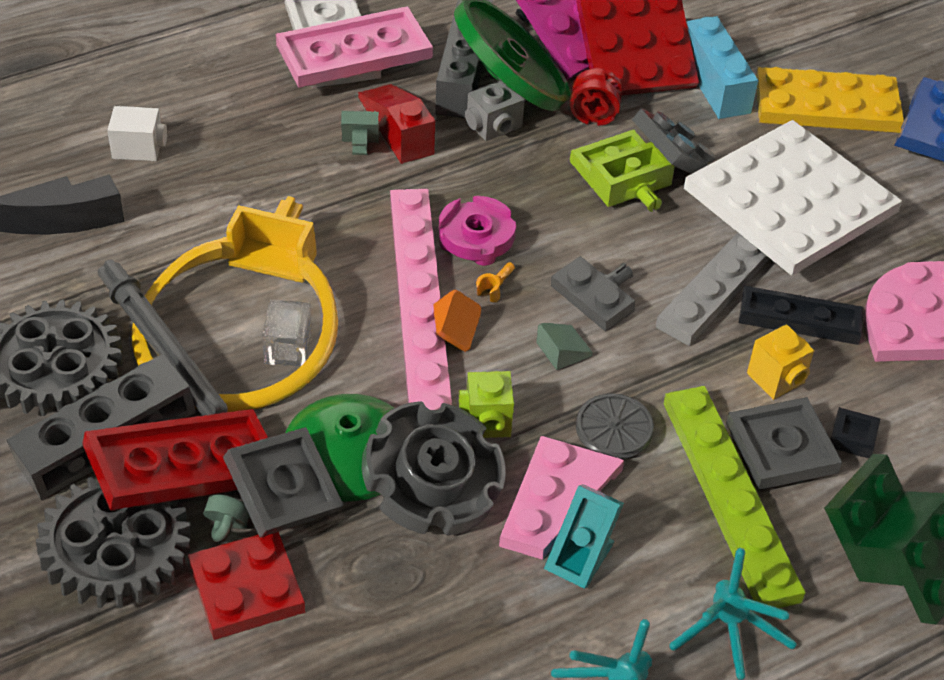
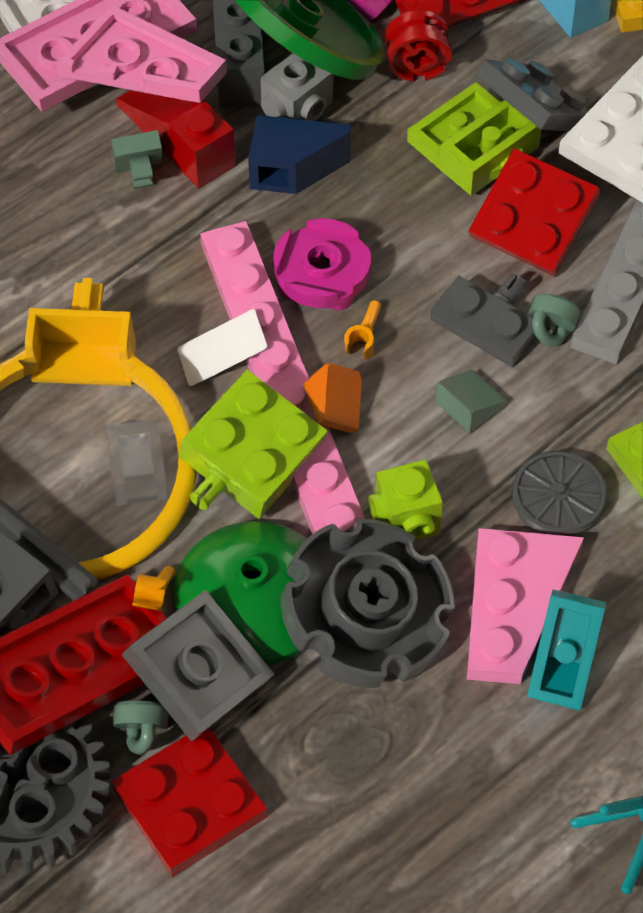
camera: 10 degrees left, 10 degrees up
none -> bright pink wing [56,4,227,103]
none -> light orange hand [132,566,176,611]
none -> white sticker [177,309,267,386]
none -> lime plate [179,369,328,519]
none -> dark blue slope [248,115,351,194]
none -> red plate [468,148,601,277]
none -> sand green tile [528,293,580,347]

